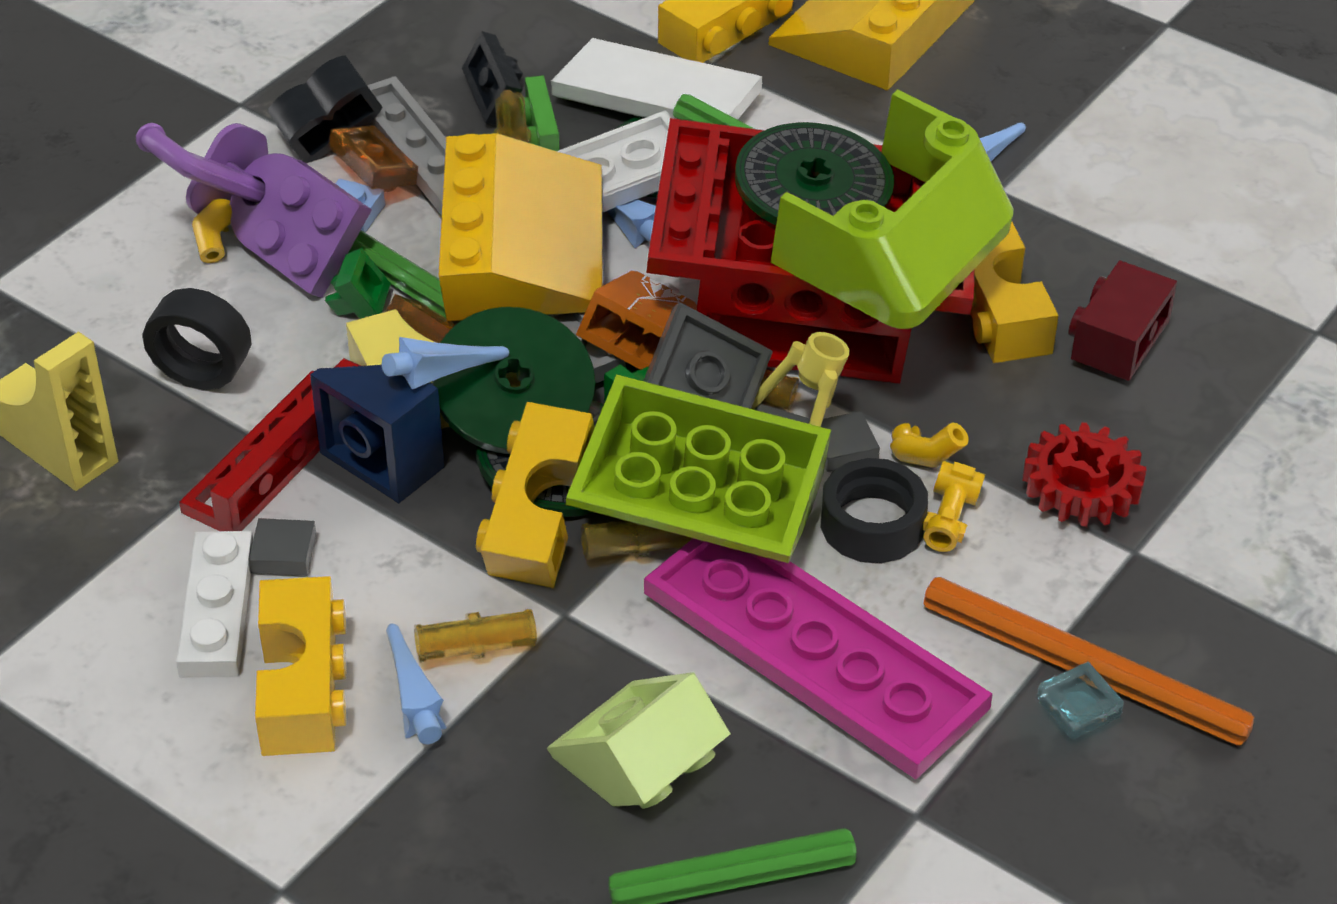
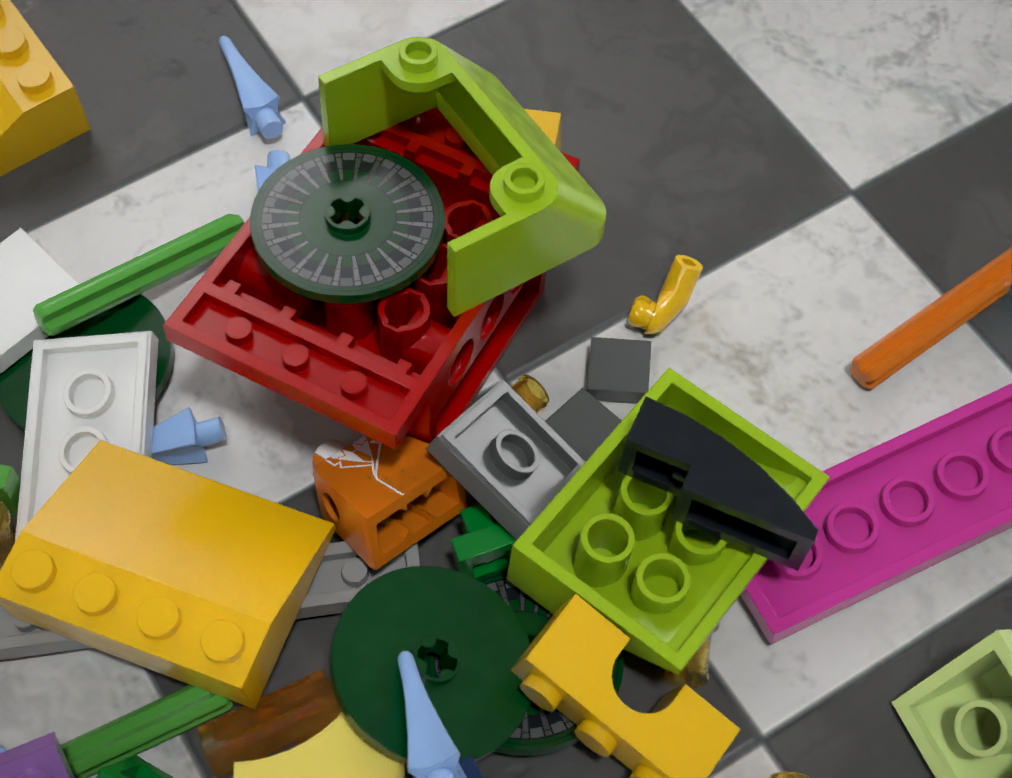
camera: 65 degrees left, 15 degrees up
light yellow plant [751,332,849,427] -> none
black tyre [820,458,928,563] -> none
yellow bar [923,461,986,552] -> none
red gear [1022,422,1146,527] -> none
dark red brick [1068,260,1177,381] -> none
none -> black slope [617,396,818,571]

